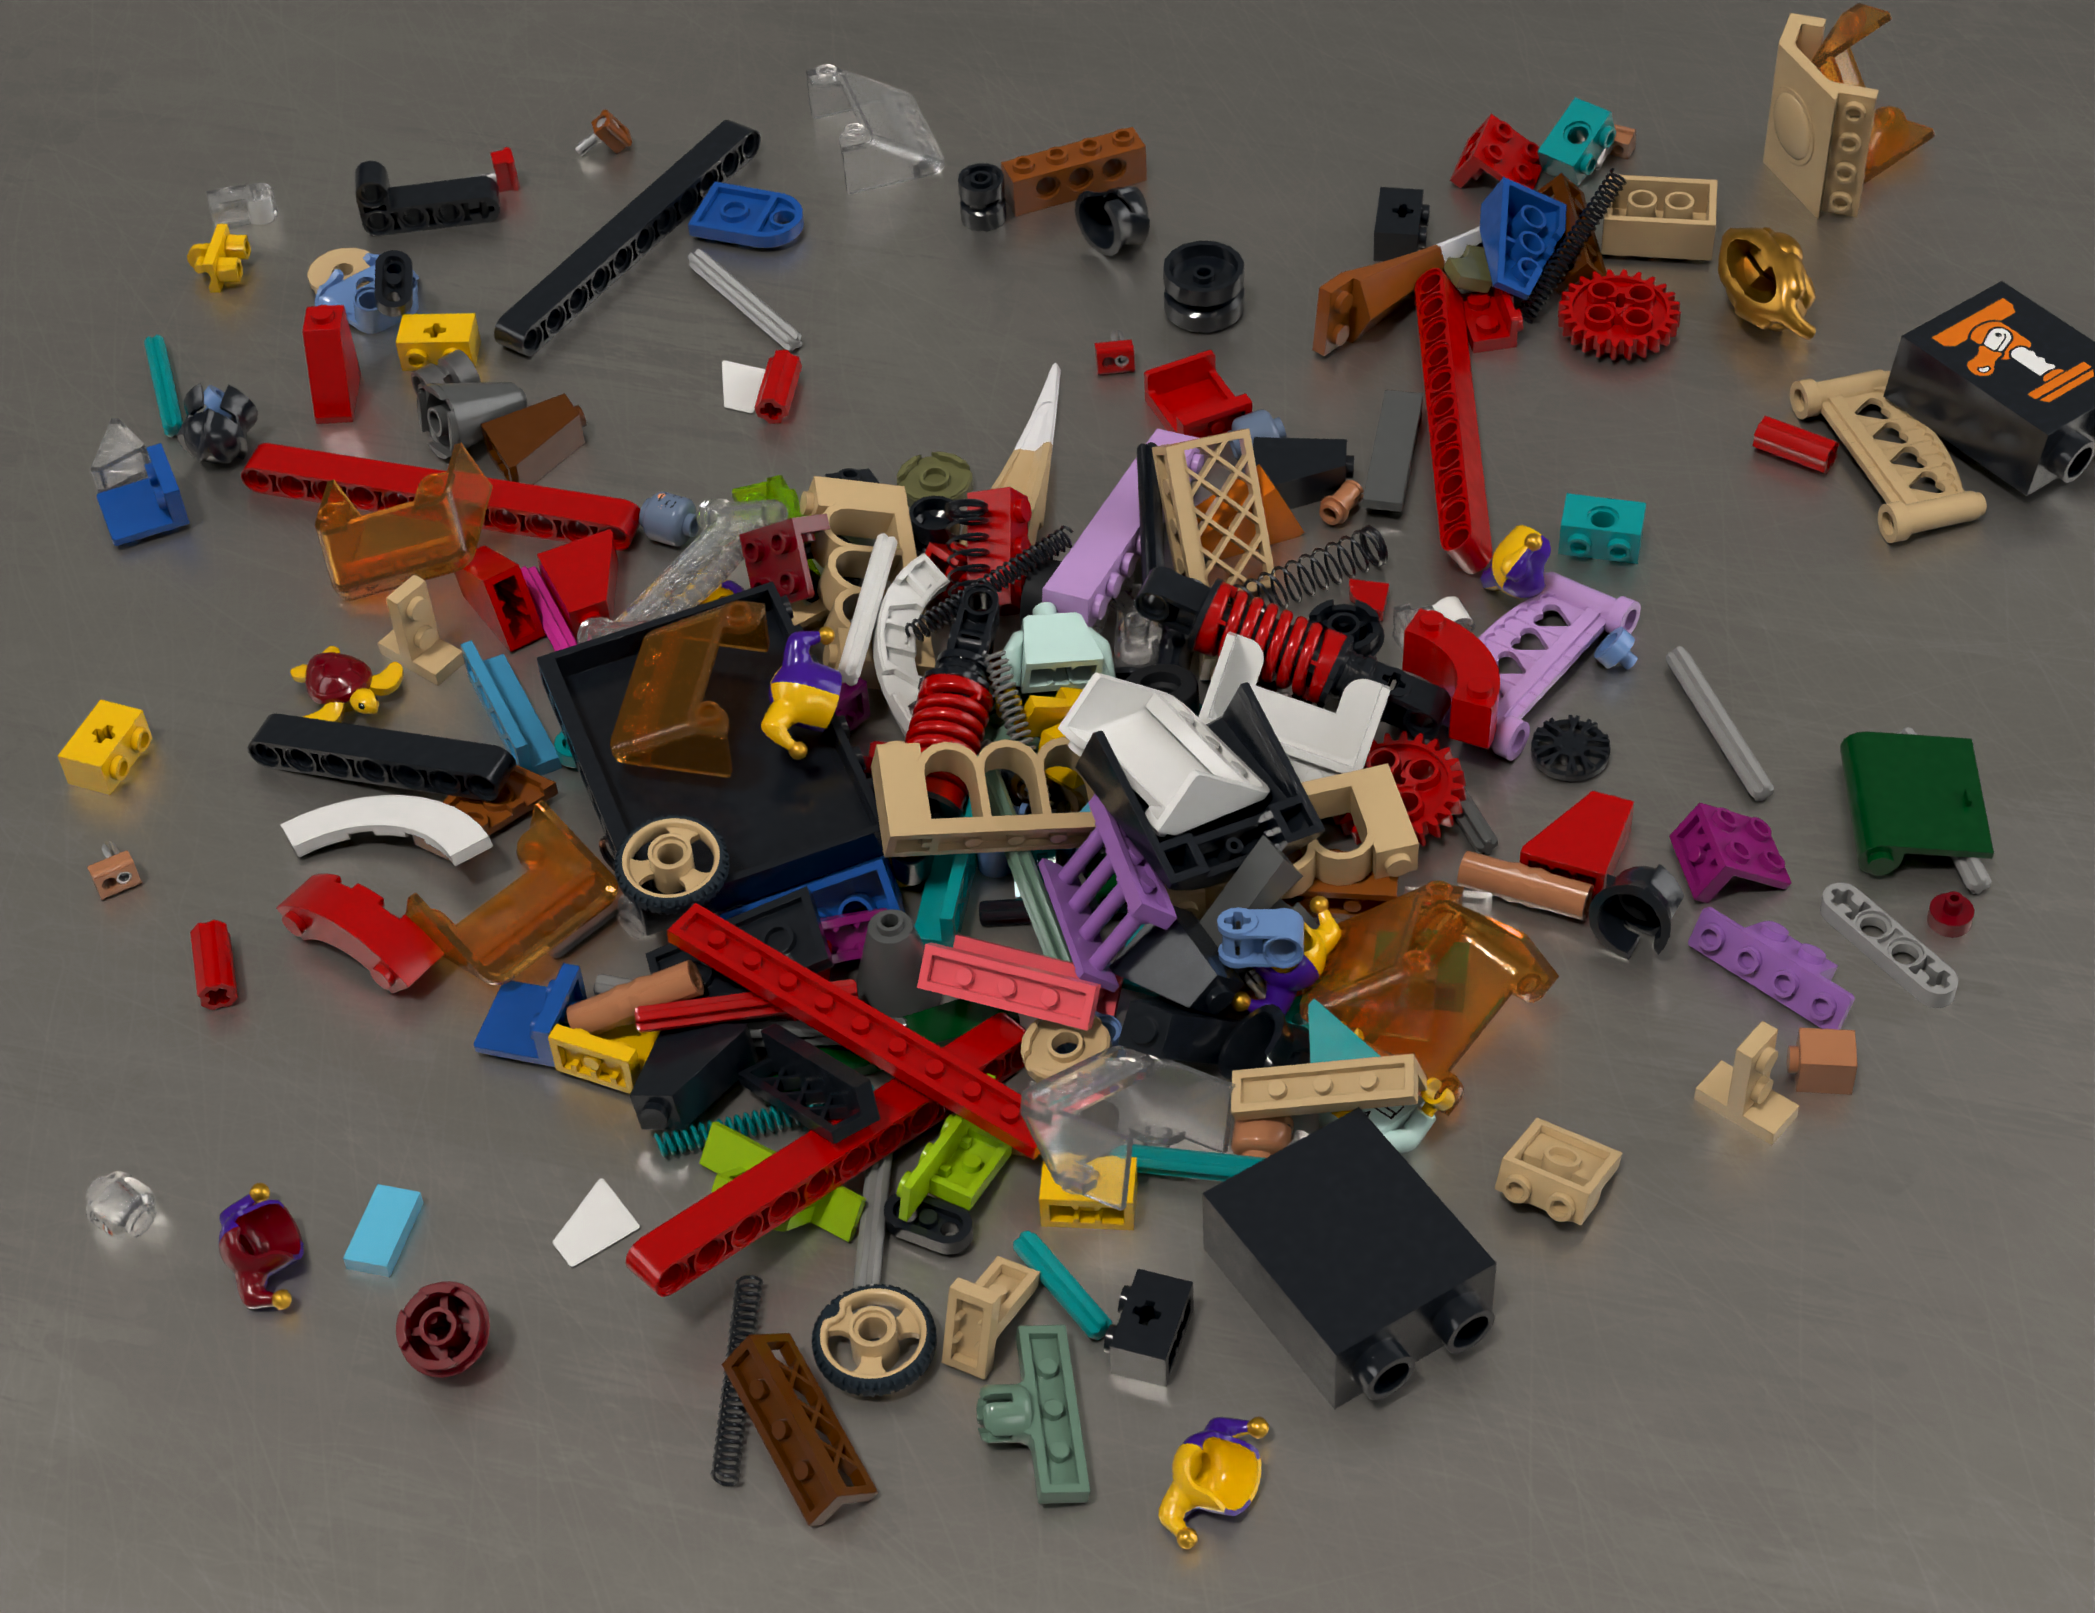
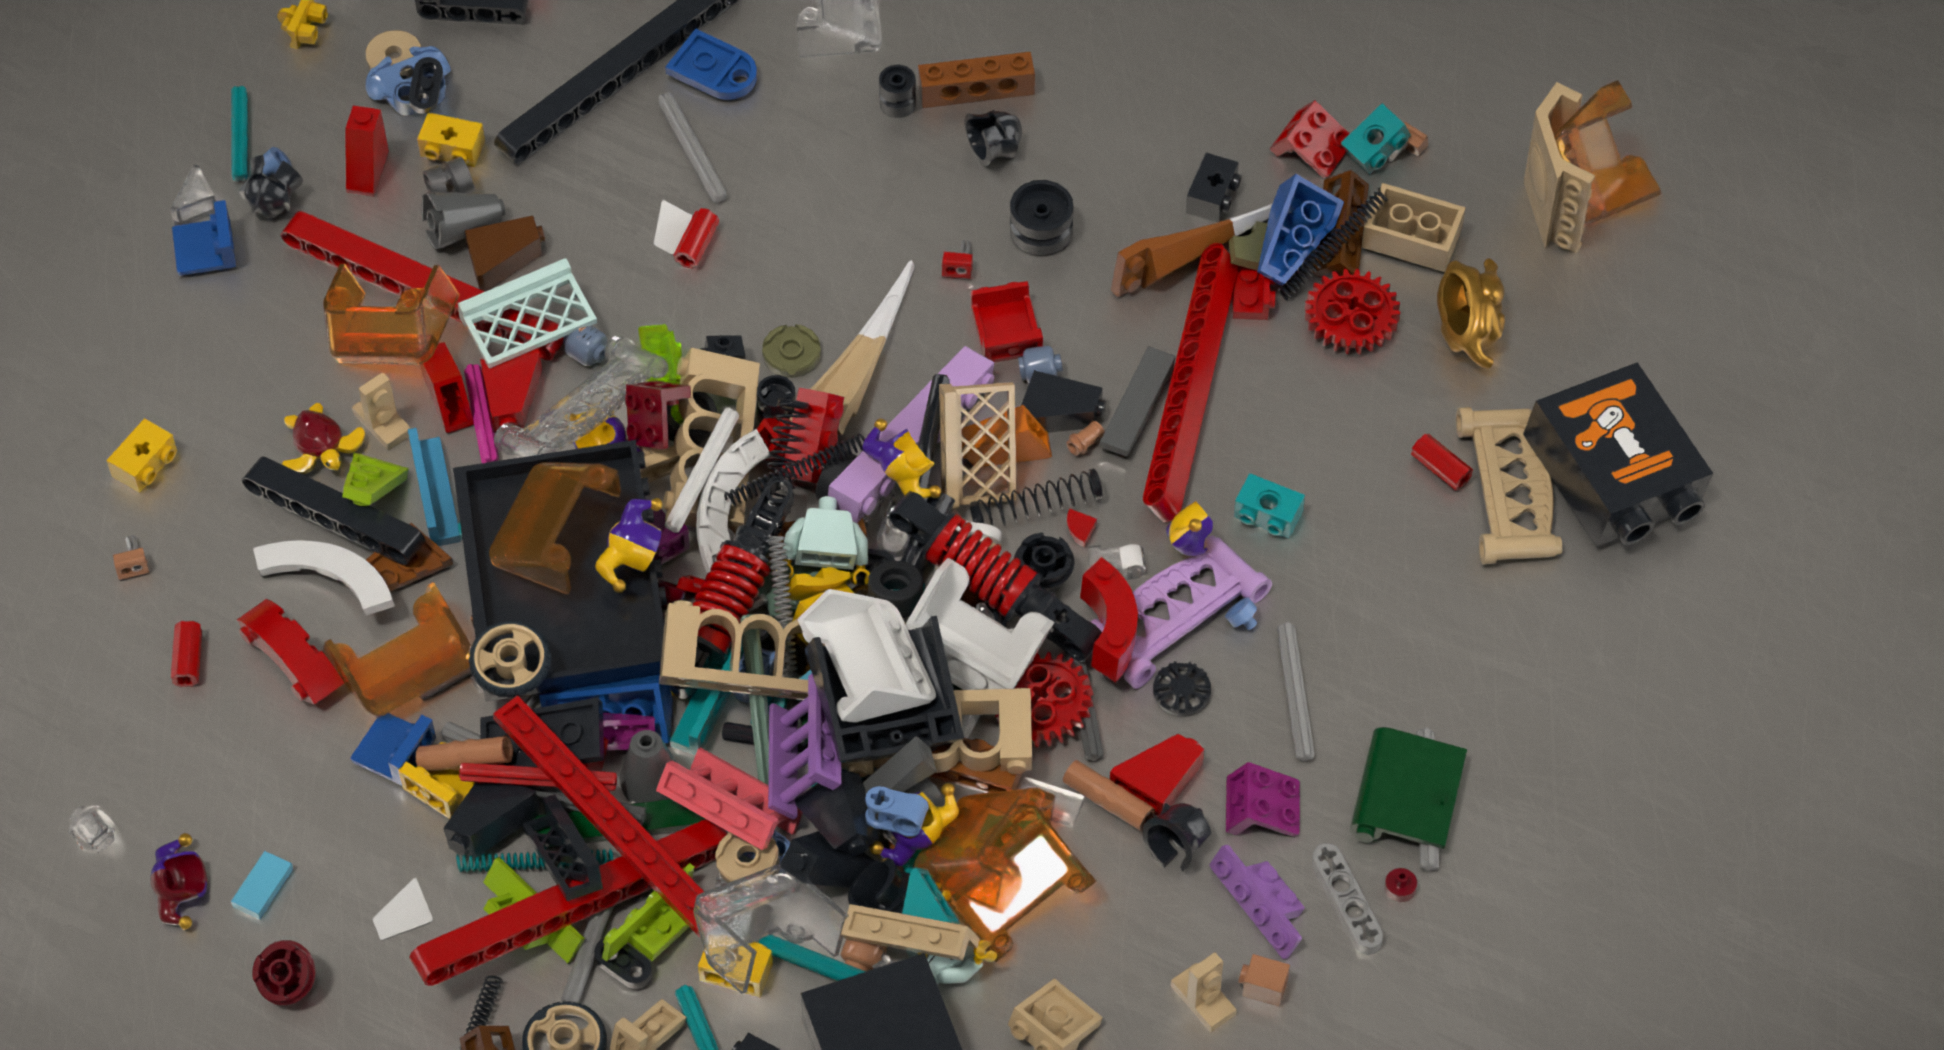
camera: 10 degrees right, 10 degrees up
none -> lime wing [342,452,409,506]
none -> light aqua fence [458,258,597,369]
none -> piece [862,418,941,499]

